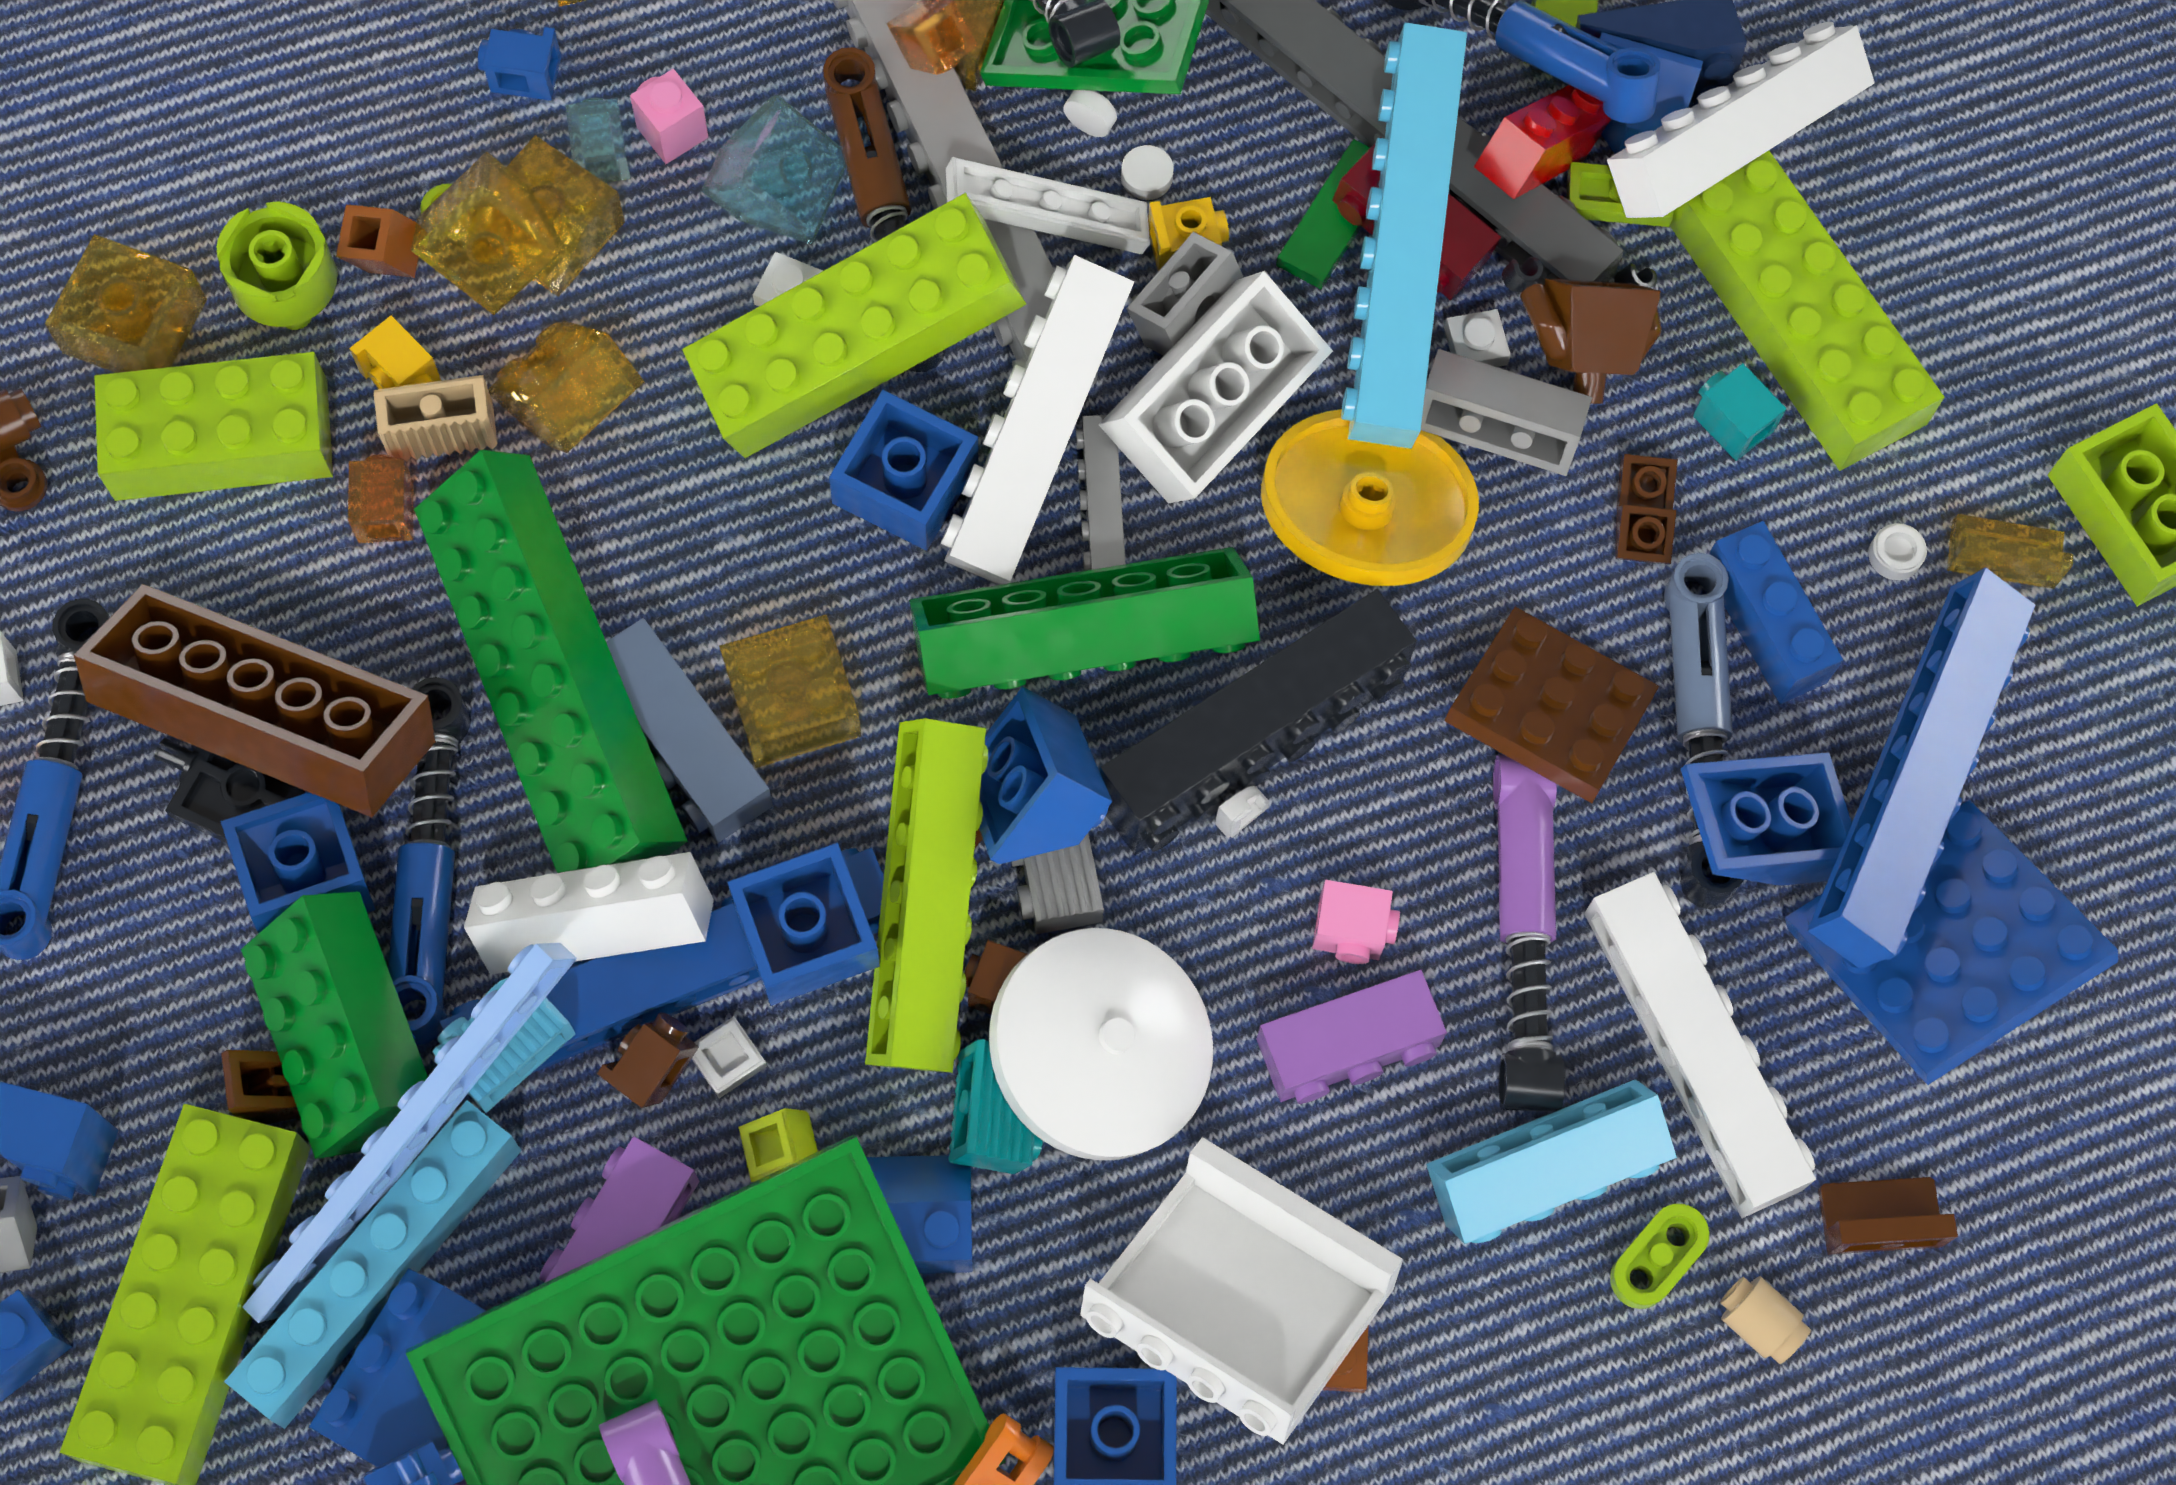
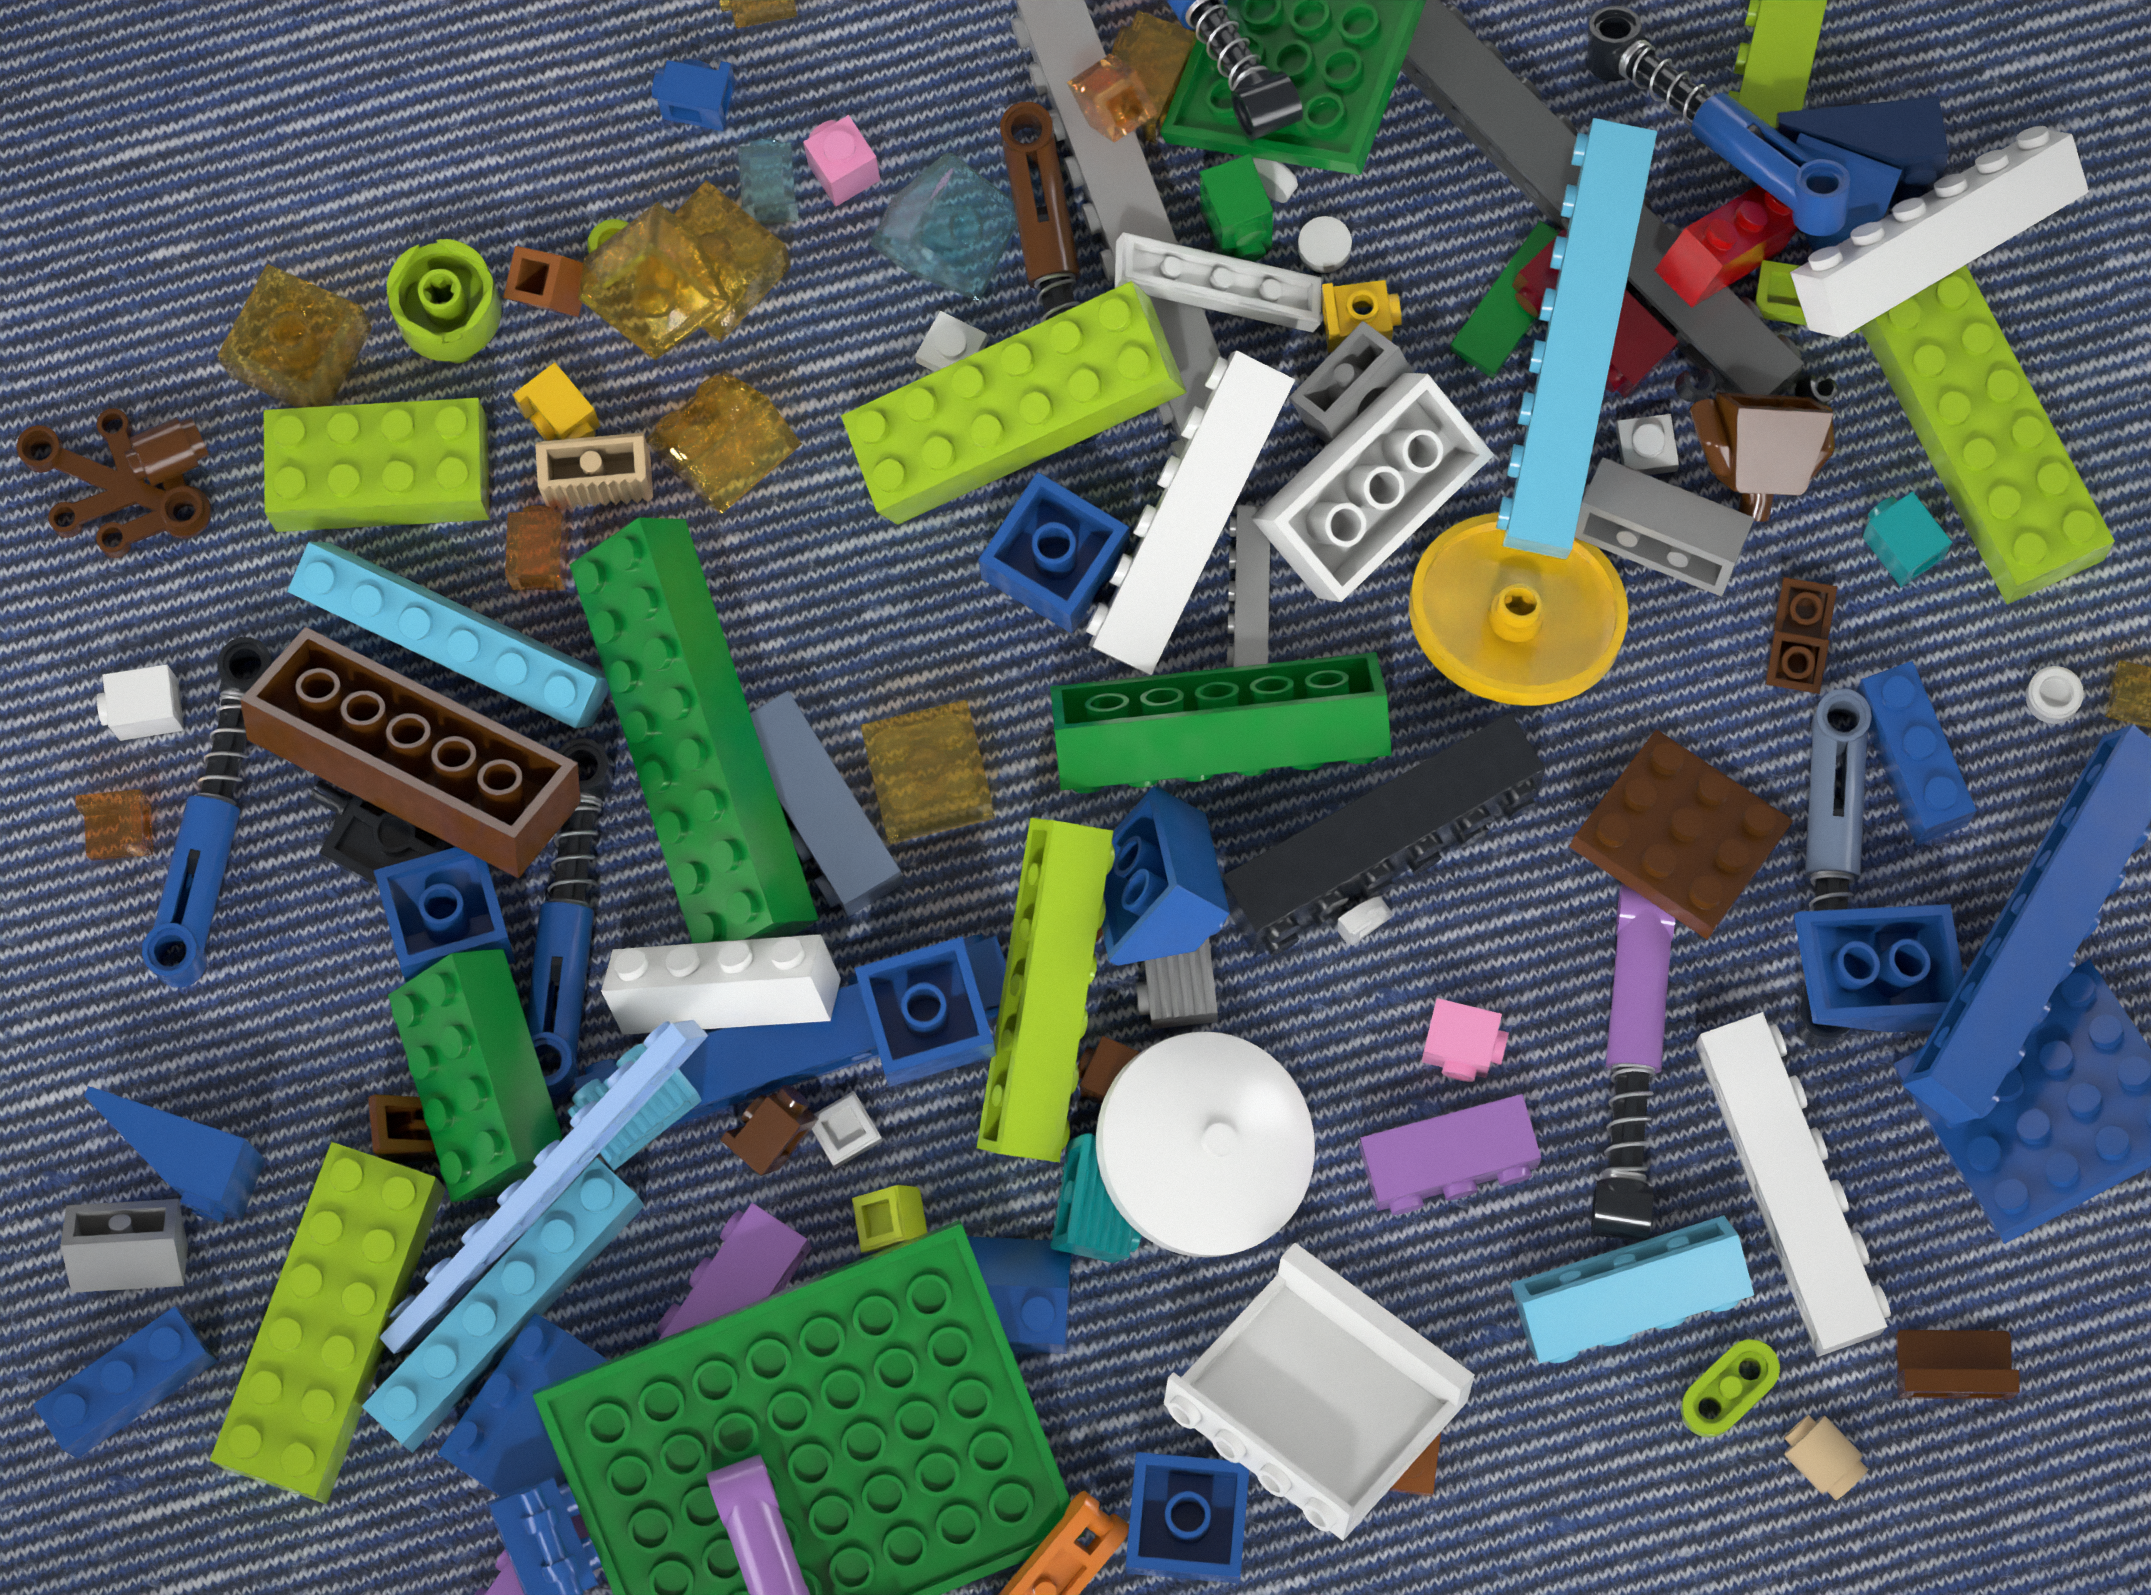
camera: 15 degrees right, 5 degrees up
none -> medium azure brick [287,542,609,728]
none -> green brick [1200,154,1273,262]

